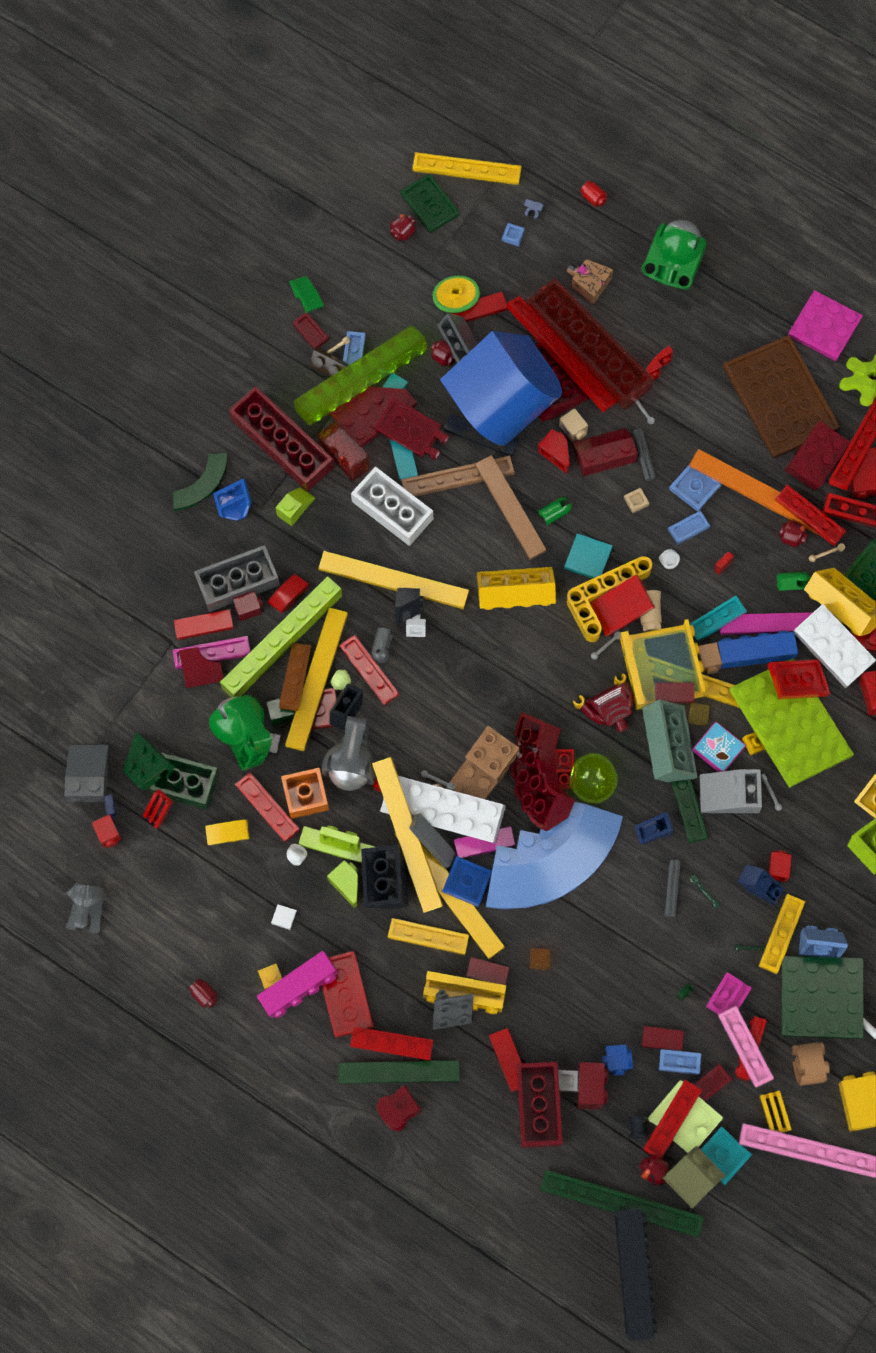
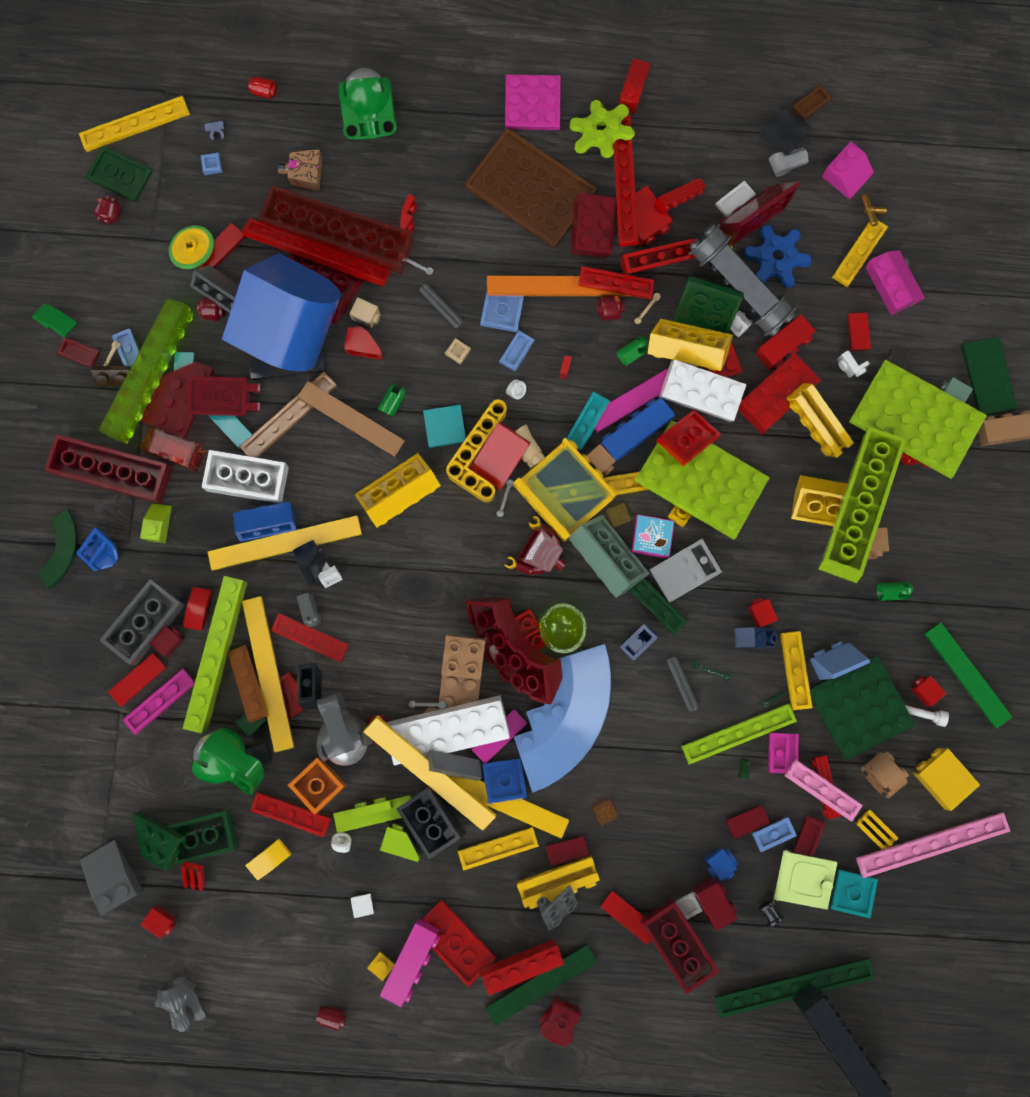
camera: 35 degrees left, 10 degrees up
dark blue tile [104,795,117,819] -> none
dark red tile [179,647,224,688] -> none
yellowish green piece [331,670,351,690] -> none
dark red slope [572,428,638,477] -> none
dark red head [639,1155,670,1186] -> none
red tile [643,1080,702,1159] -> none
dark red tile [655,683,694,703] -> none
olive slope [663,1146,725,1208] -> none
light grey hinge [761,774,782,811] -> none
none -> blue brick [233,502,297,542]
none -> lime tile [681,703,797,765]

